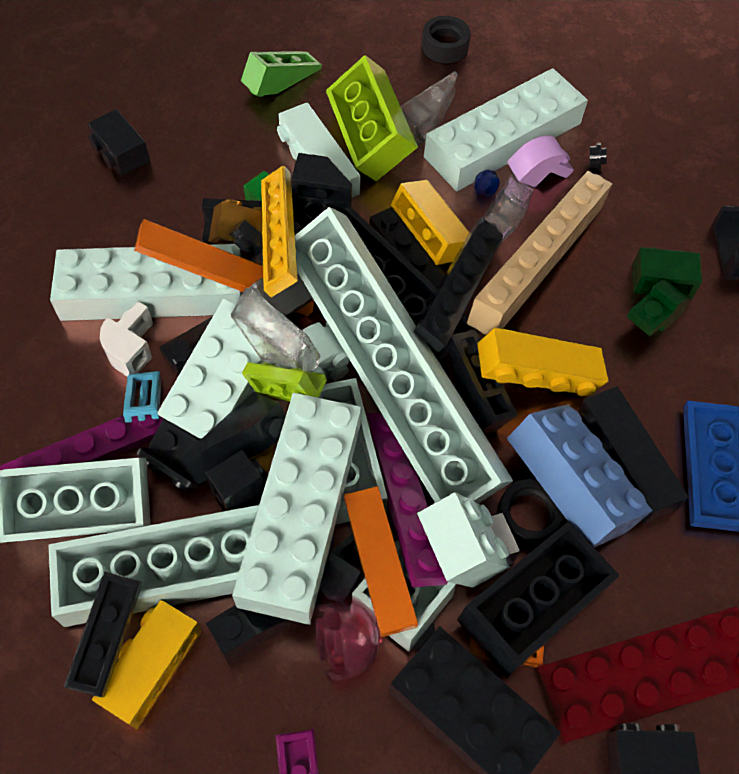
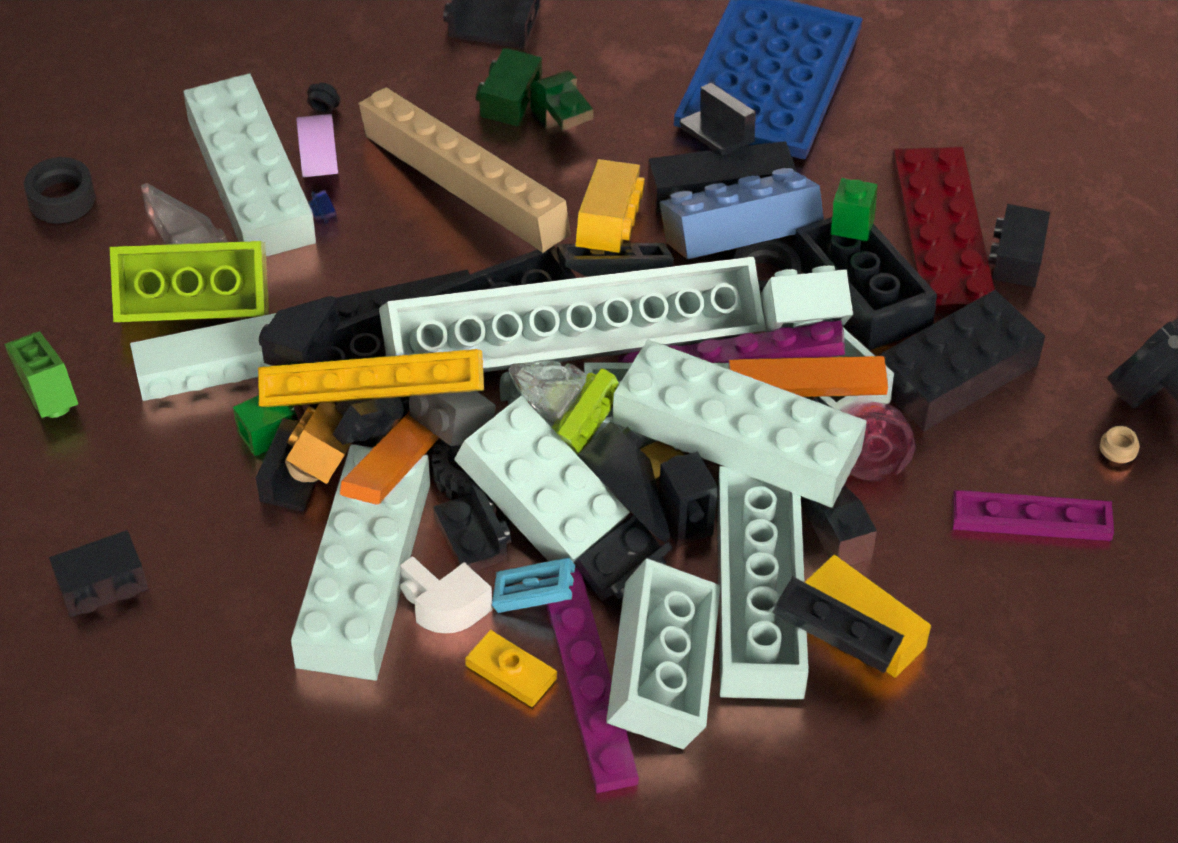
camera: 75 degrees left, 10 degrees down
yellow brick [391,180,469,265] -> none
black plate [413,217,503,352] -> none
clear slope [483,173,534,246] -> none
none -> yellow plate [465,630,557,708]
none -> black panel [680,83,756,155]
none -> green brick [831,178,878,241]

